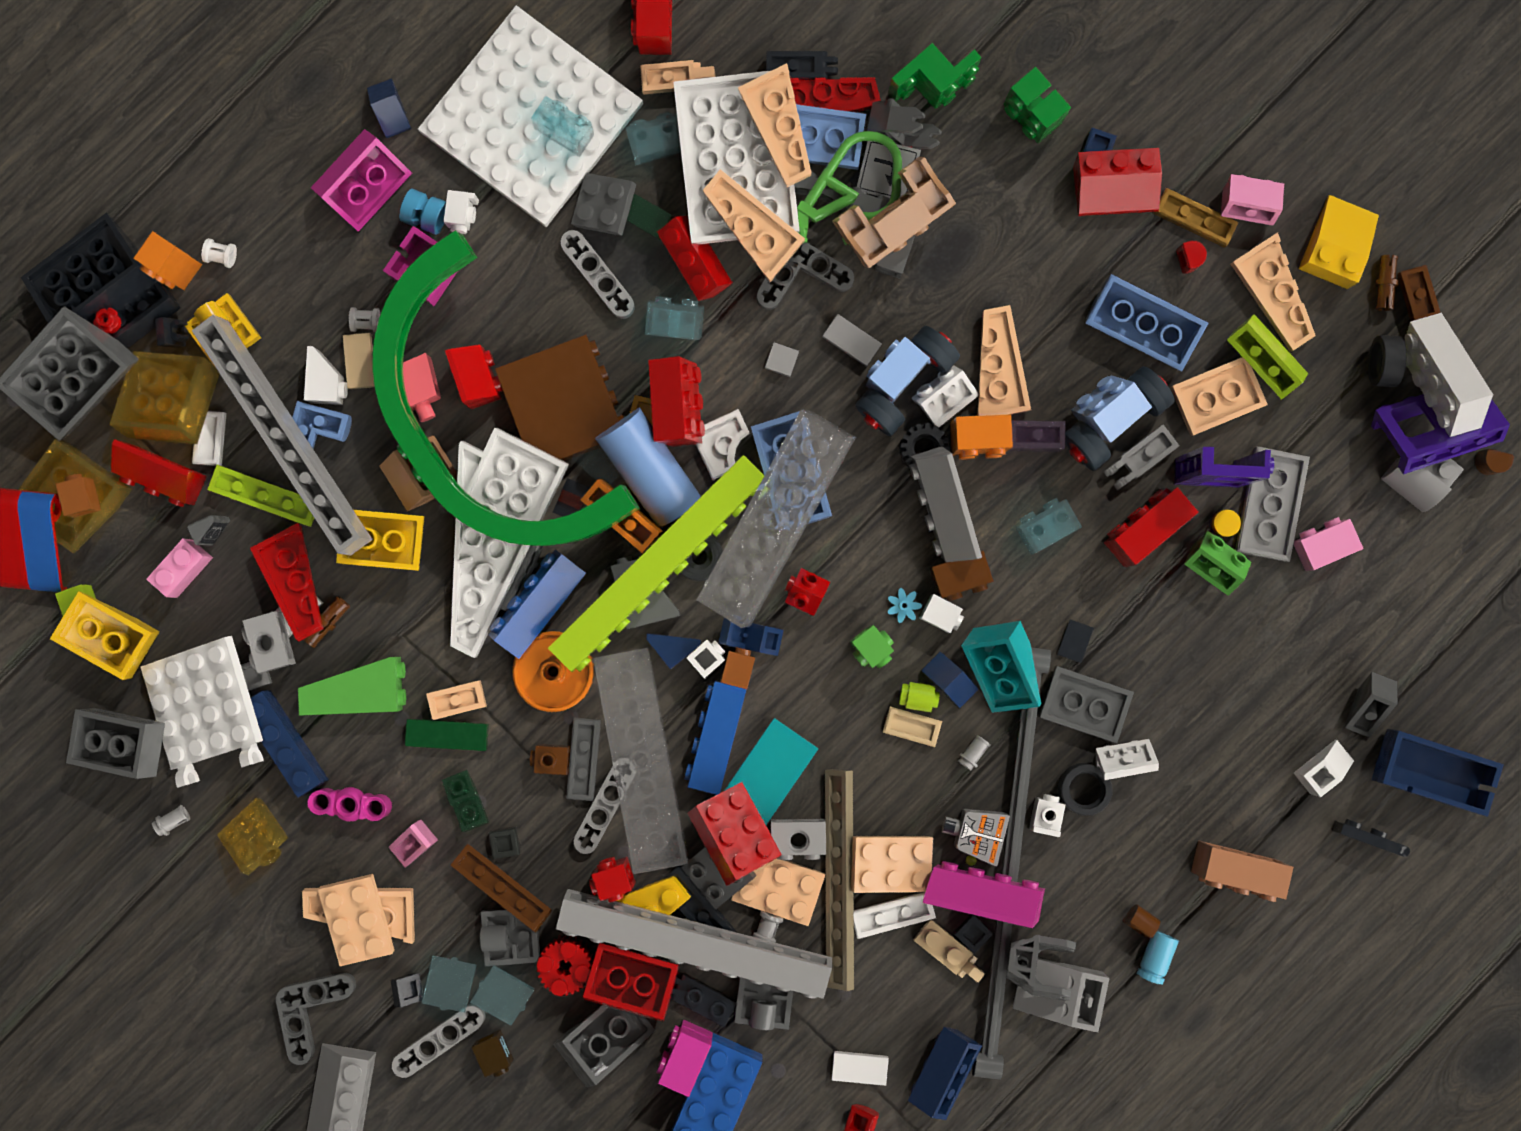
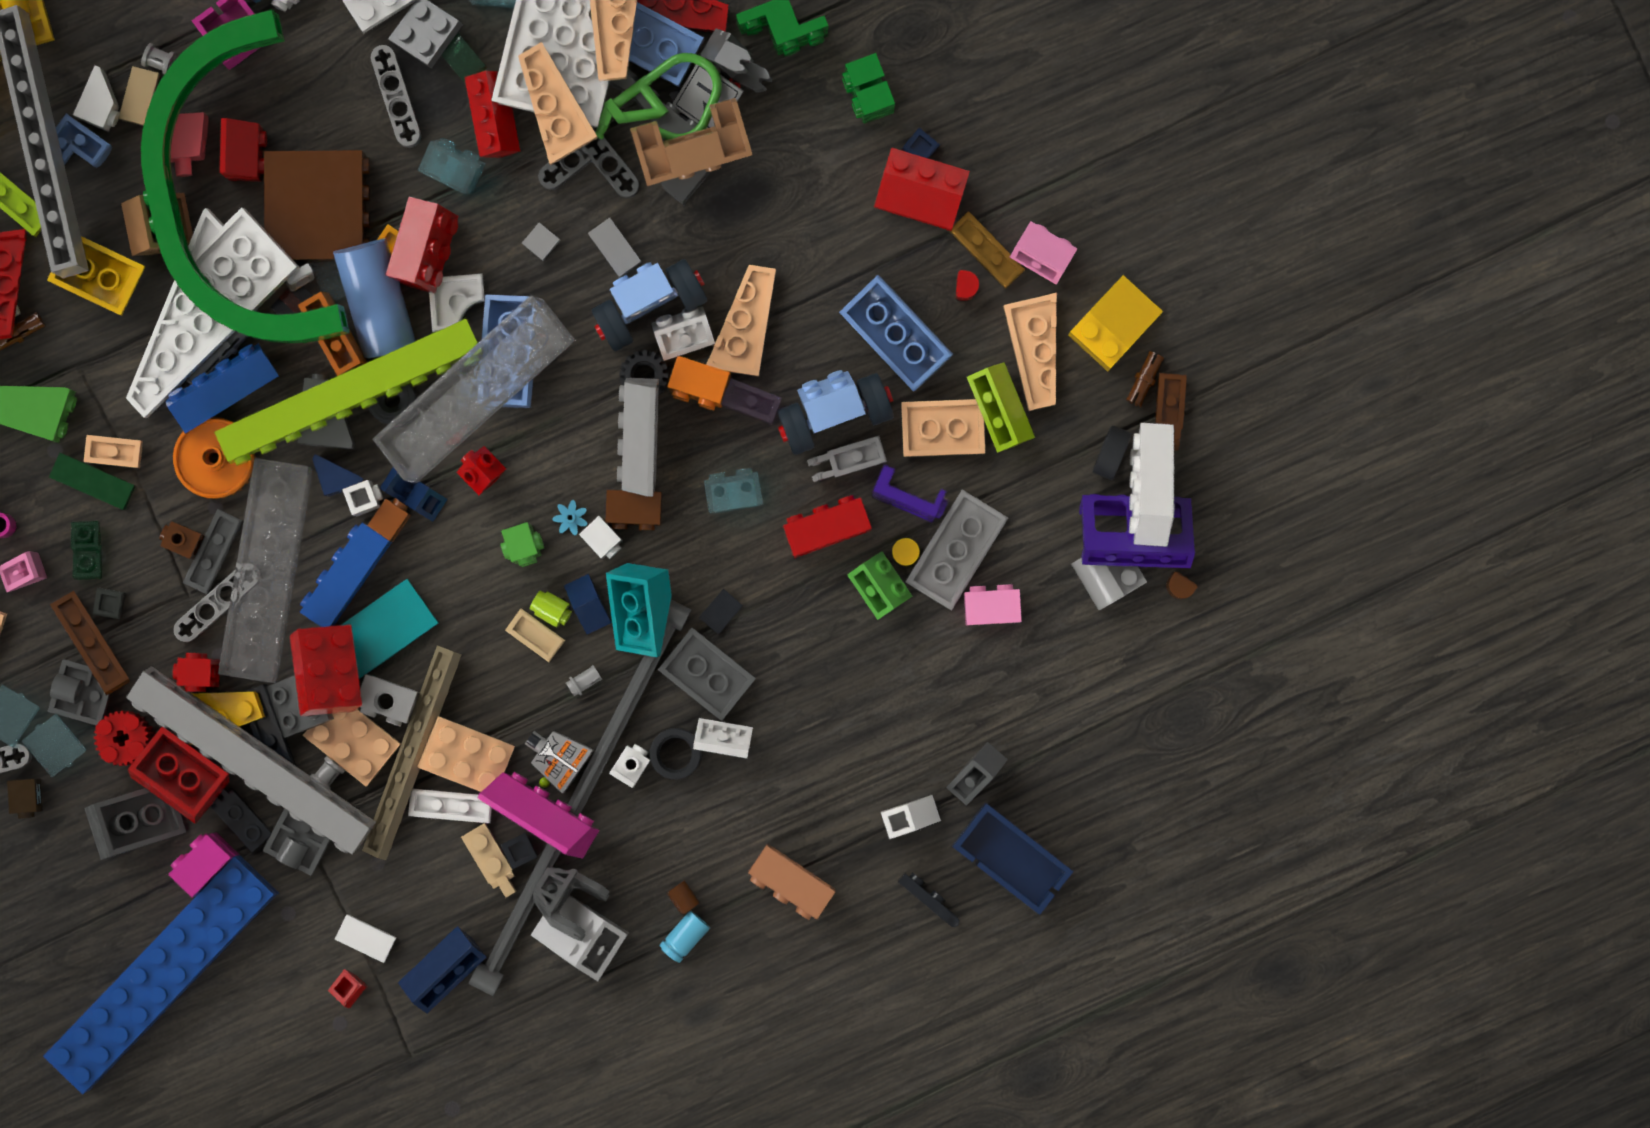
camera: 20 degrees right, 0 degrees up
none -> white tile [286,263,314,291]

